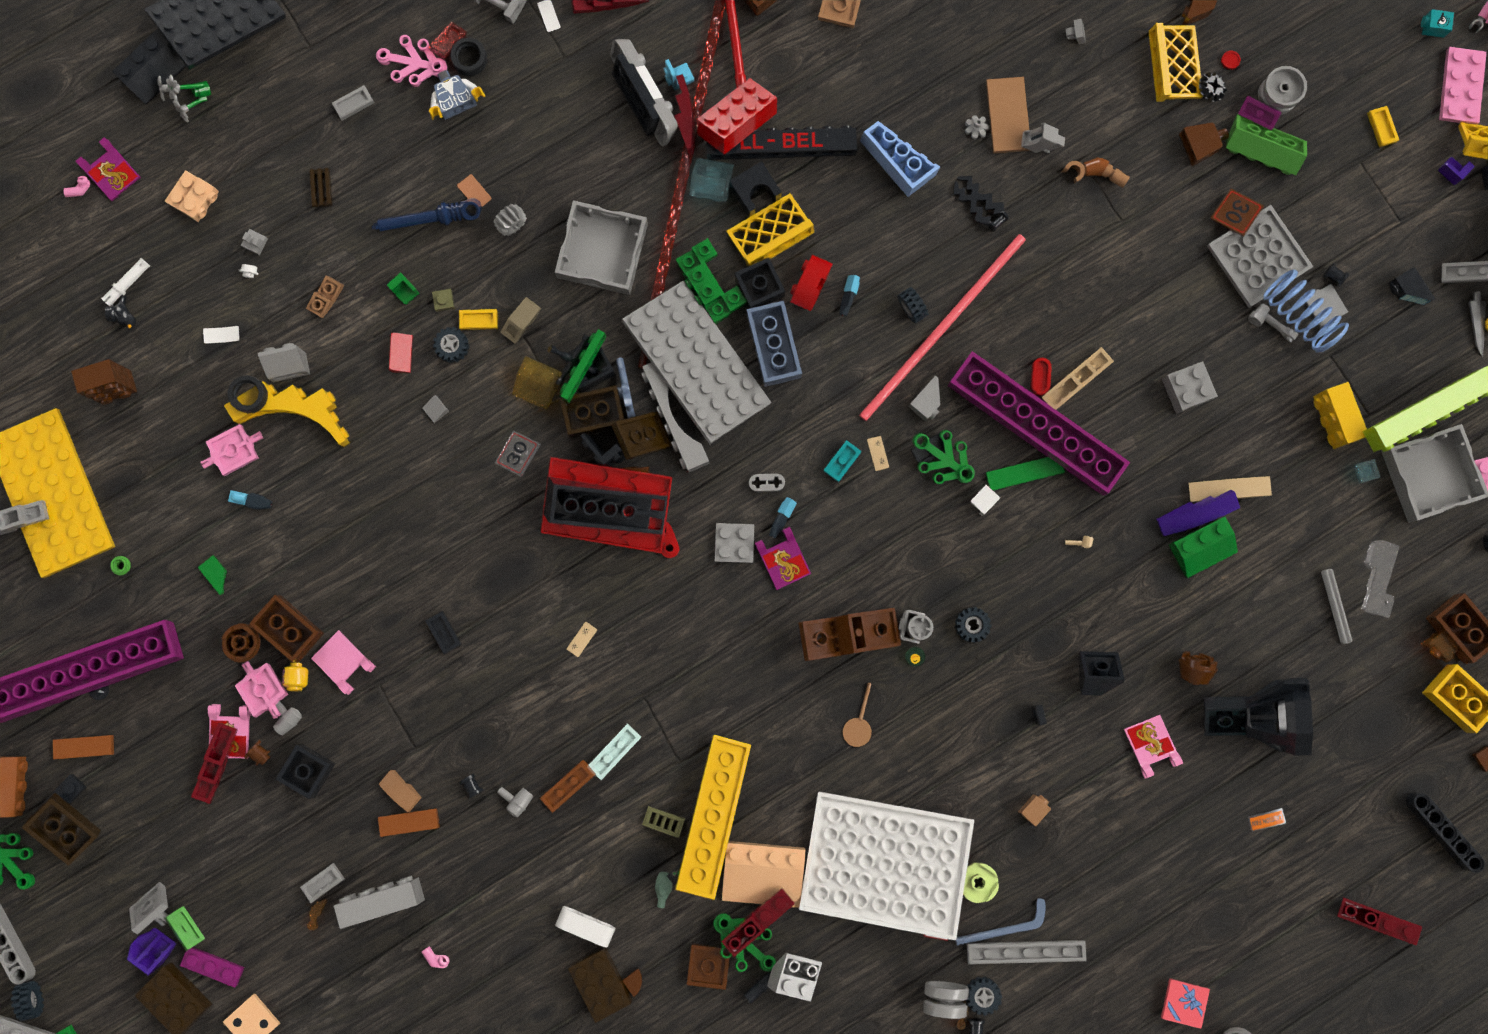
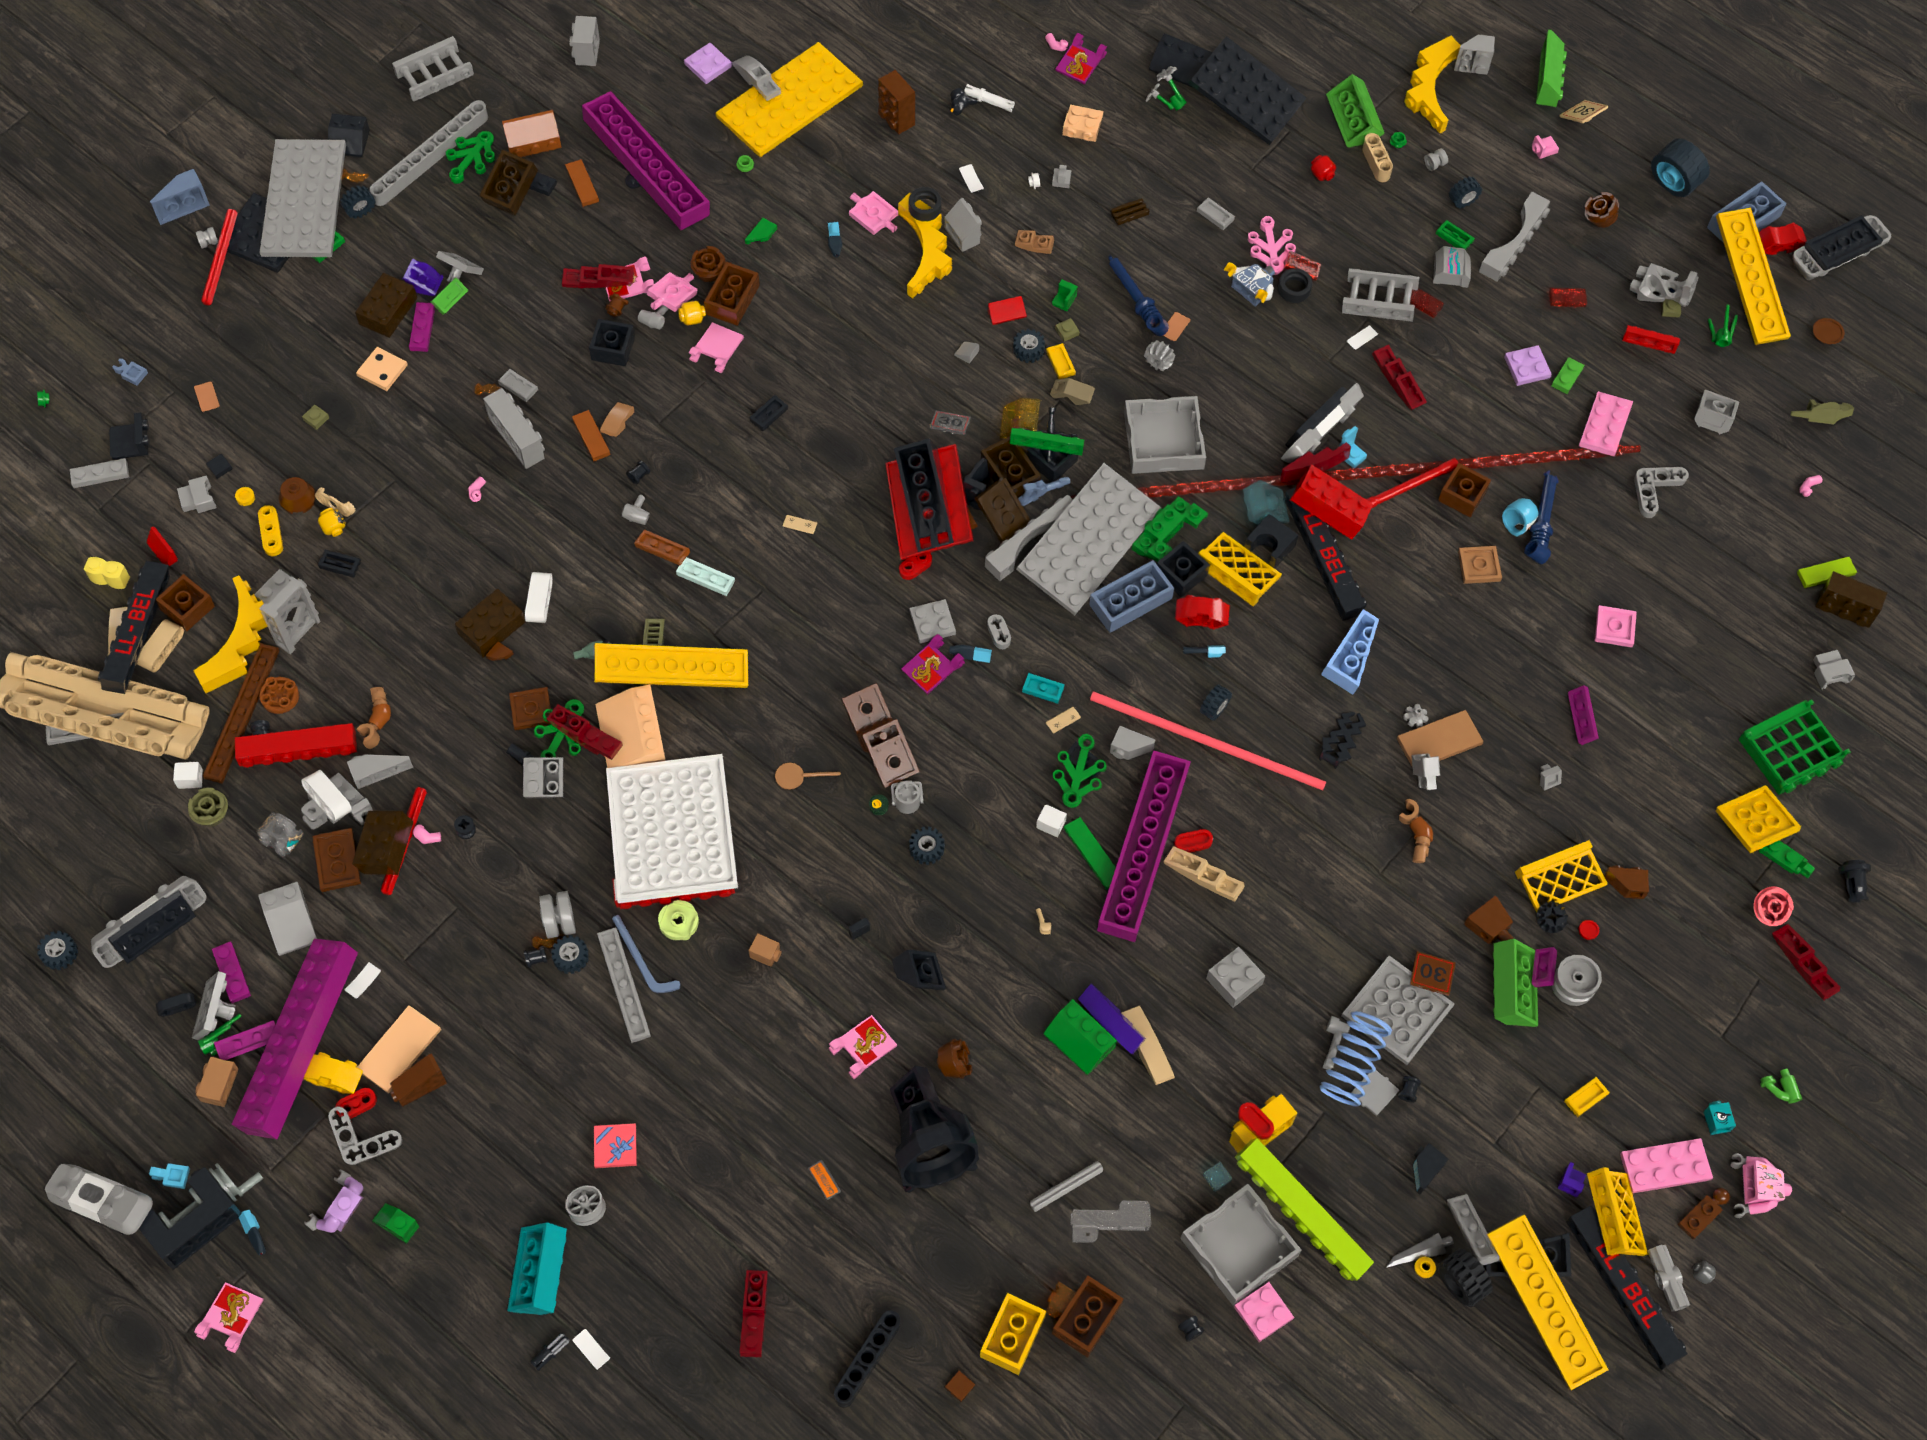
camera: 70 degrees right, 20 degrees down
none -> red tile [1238,1102,1274,1140]

